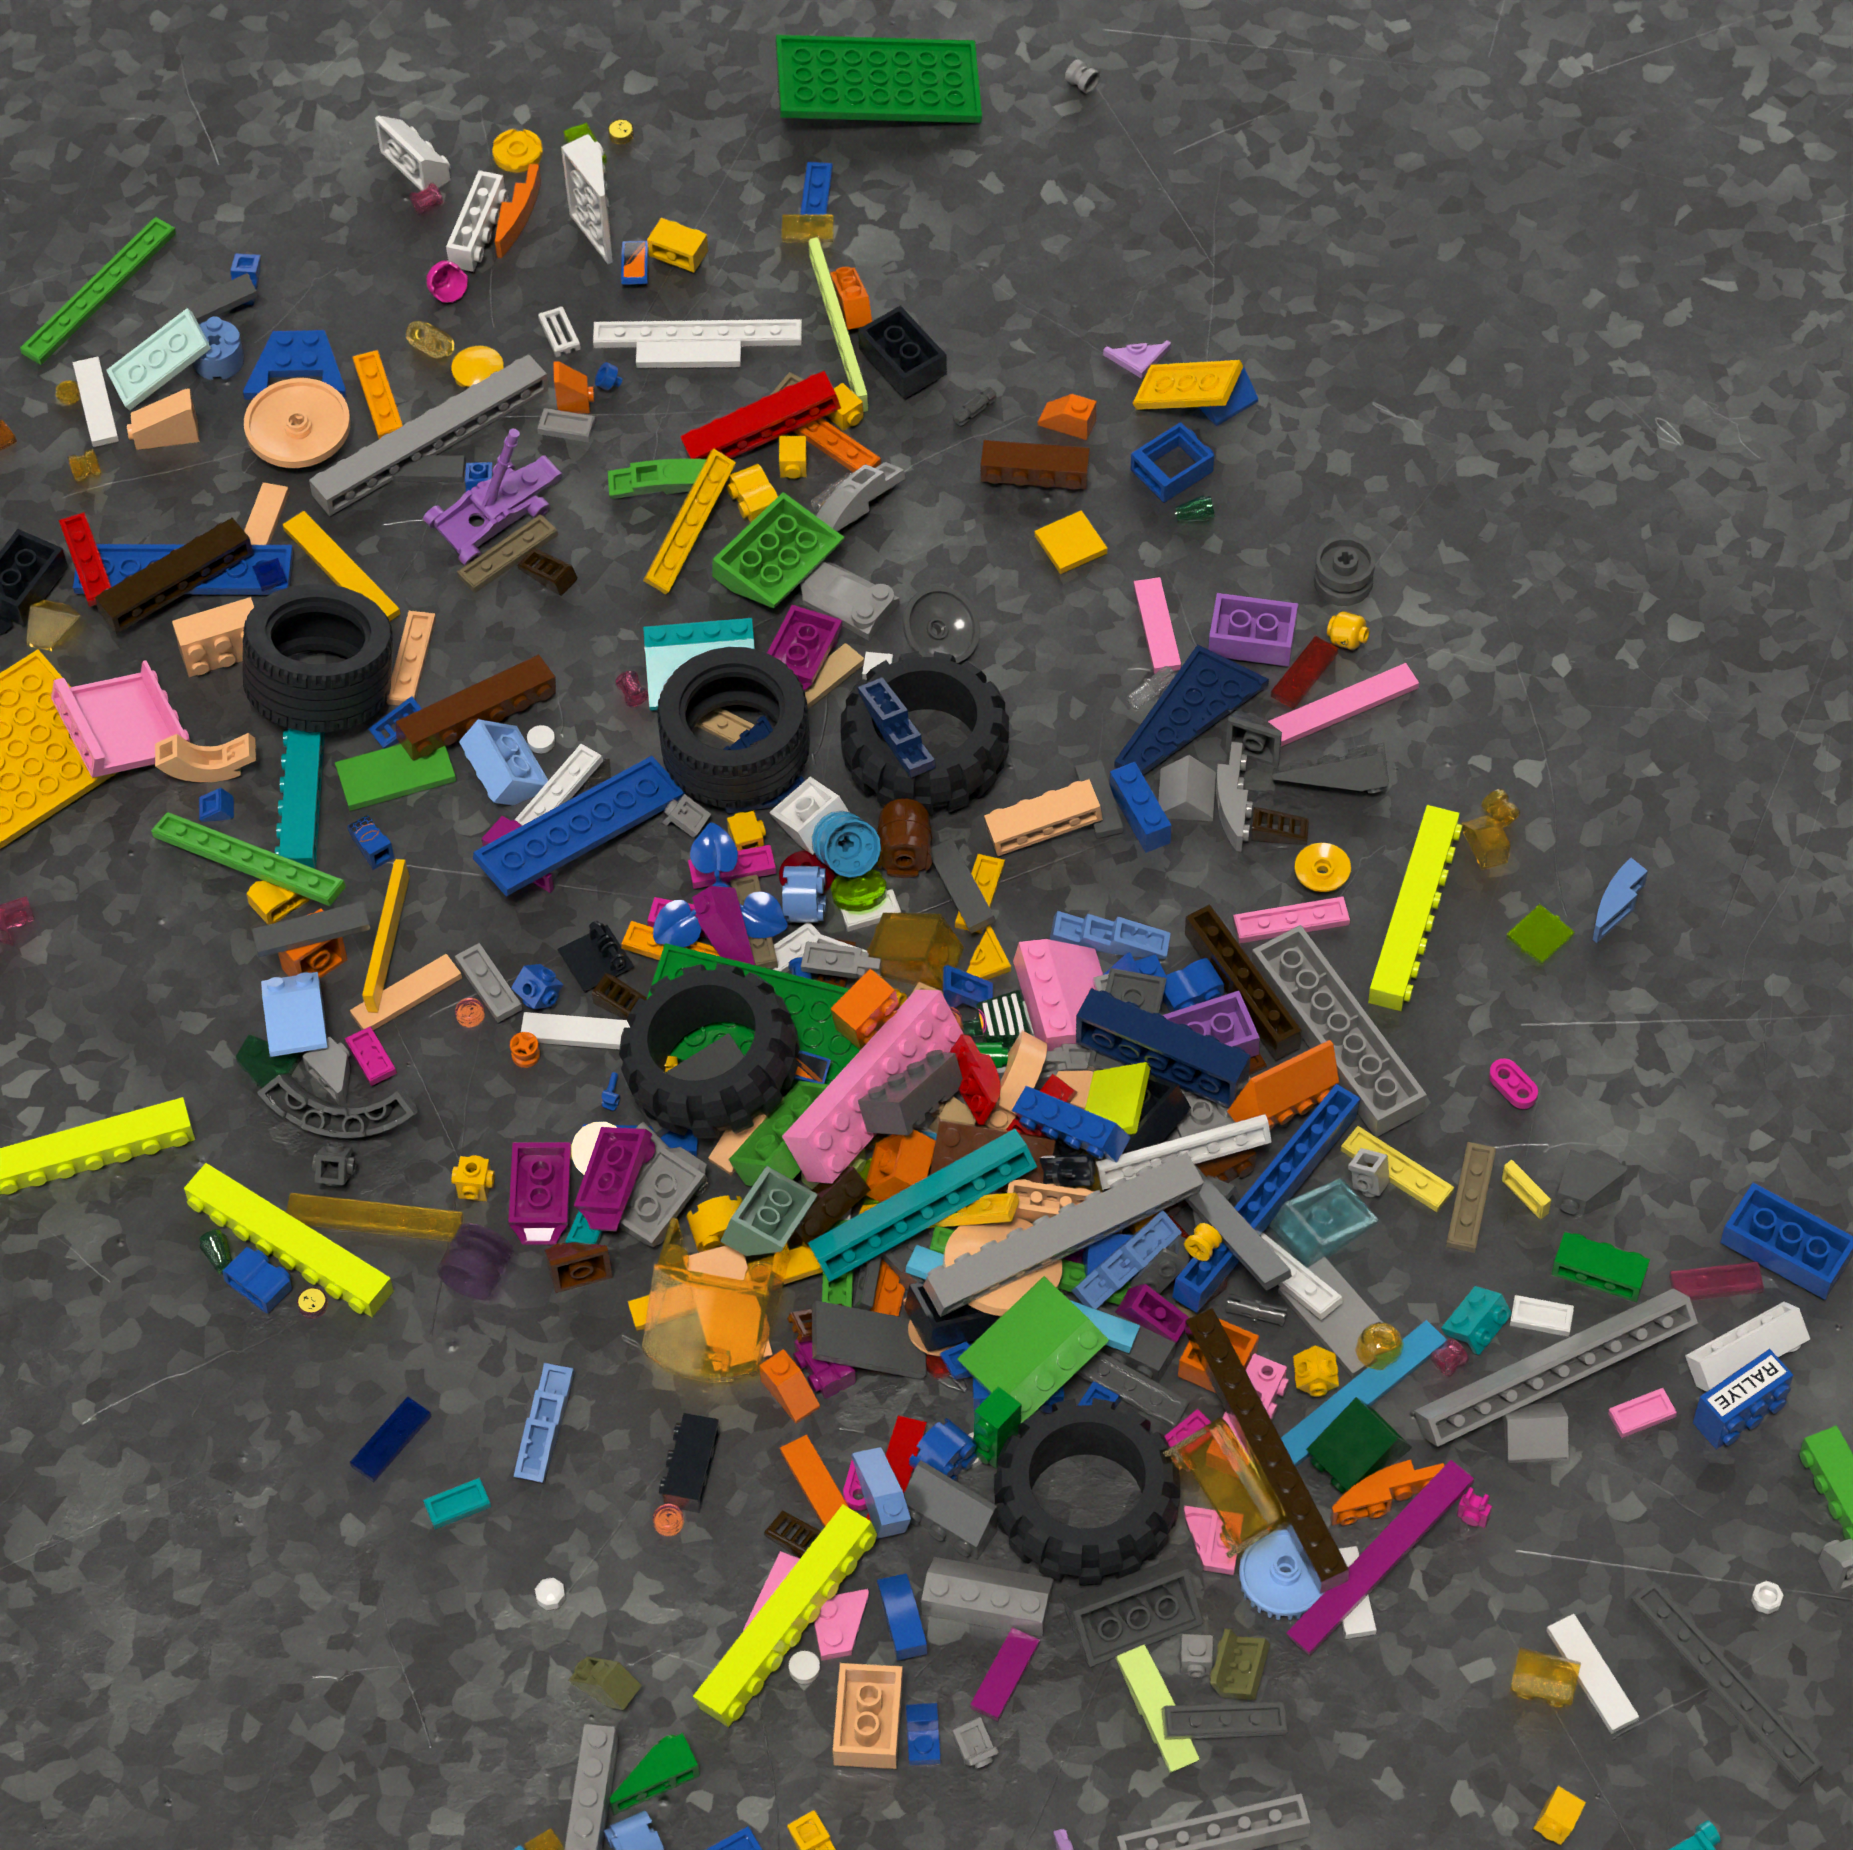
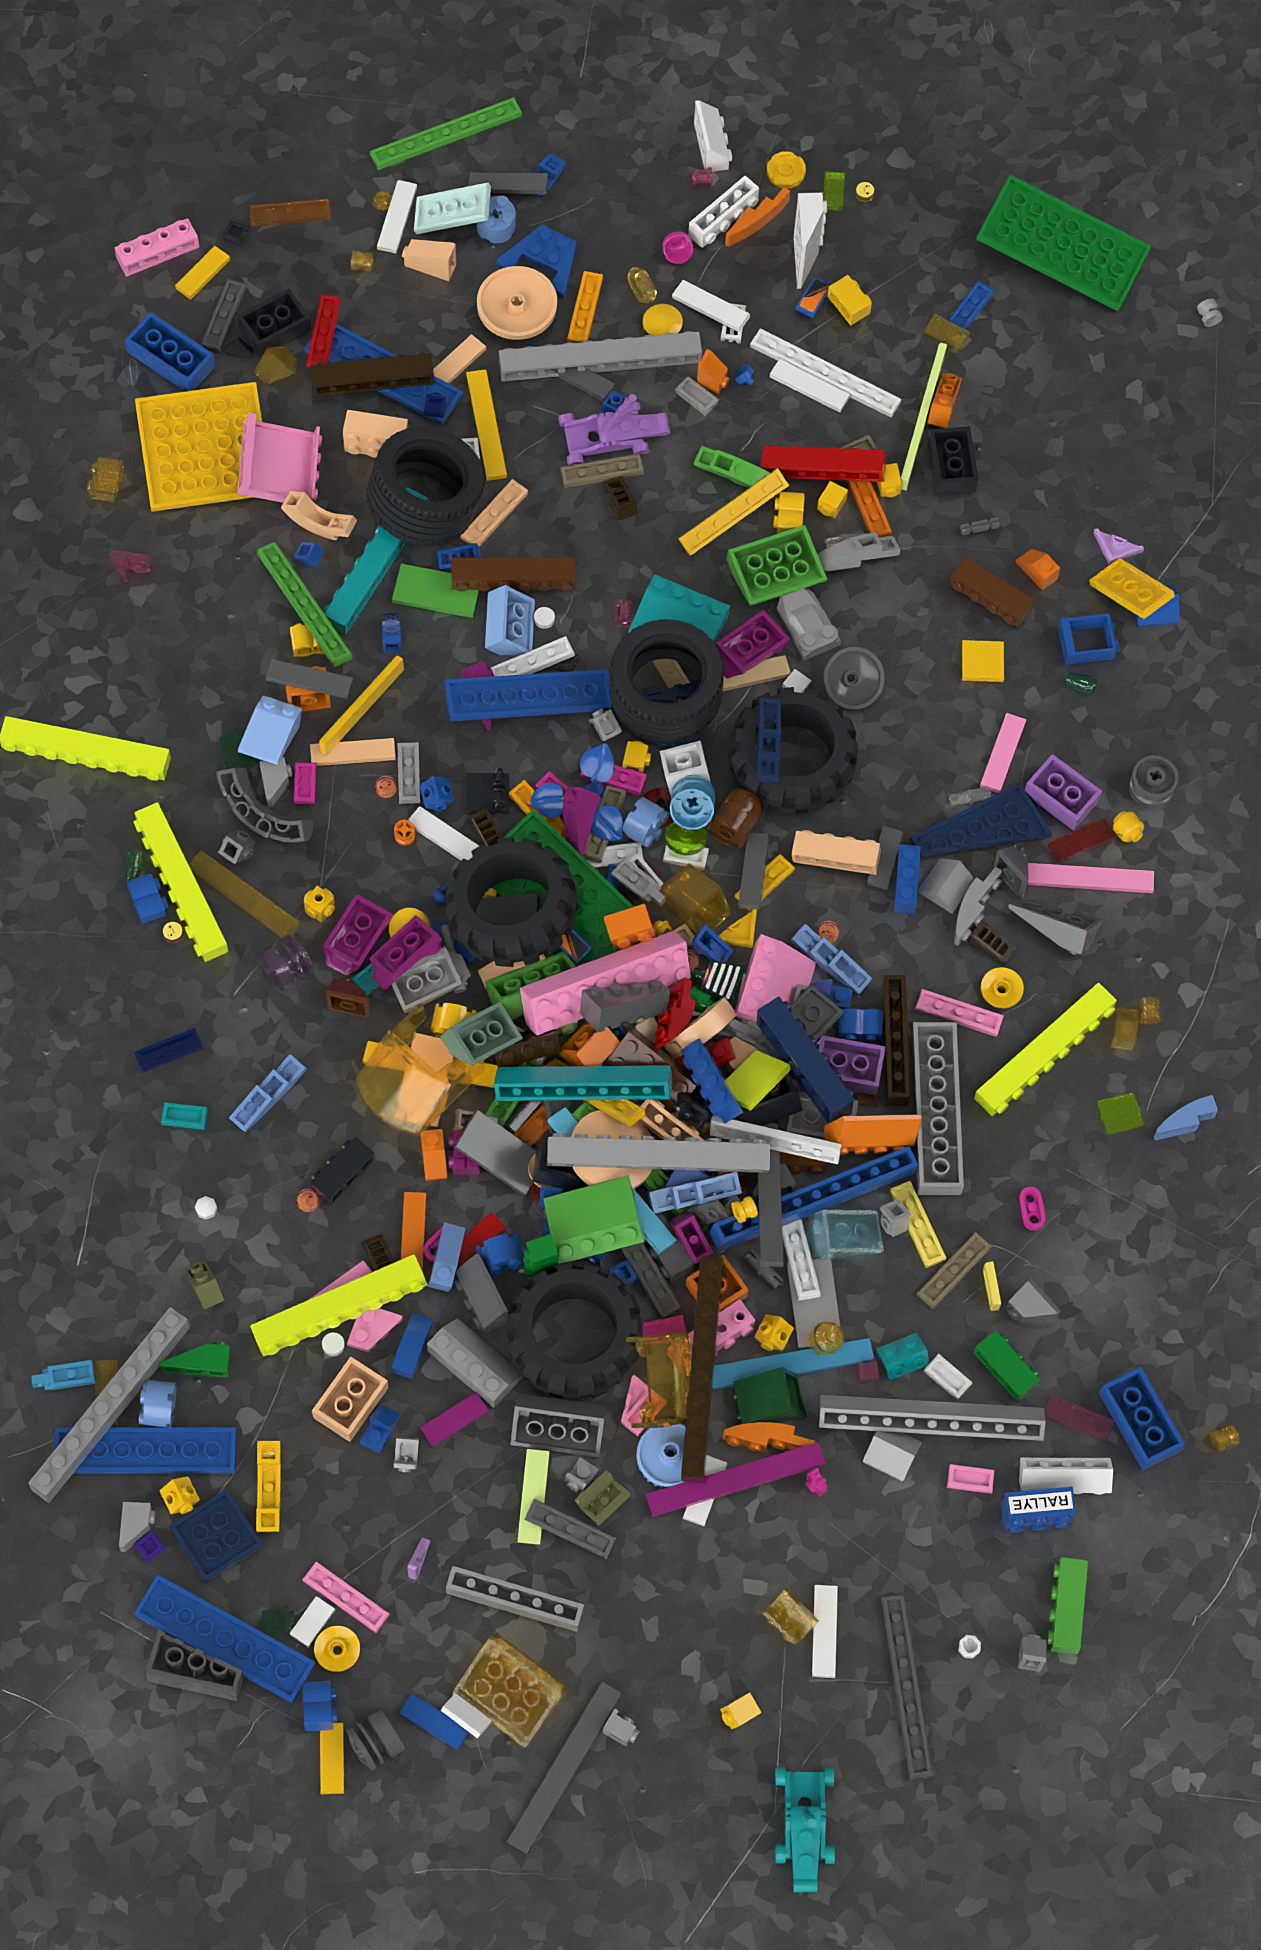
camera: 25 degrees right, 10 degrees up
none -> white tile [672,280,750,332]
none -> tile [818,921,839,943]

